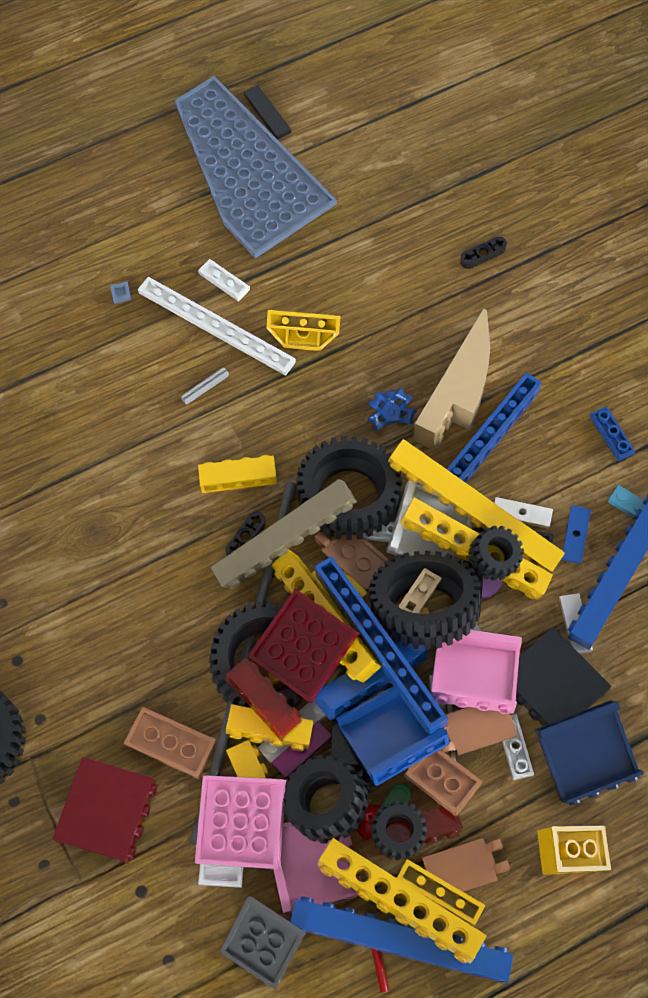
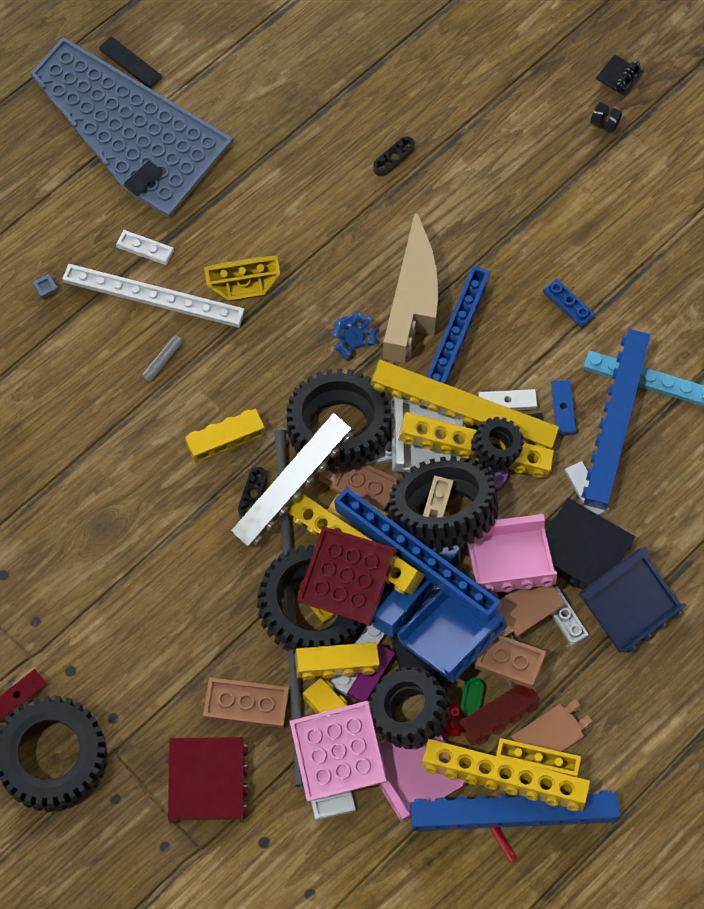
camera: 20 degrees left, 0 degrees up
dark grey plate [220,896,306,989] -> none
clear red brick [226,658,302,742] -> none
black tyre [372,800,427,860] -> none
yellow slope [537,826,611,875] -> none
none -> black tile [124,160,162,196]

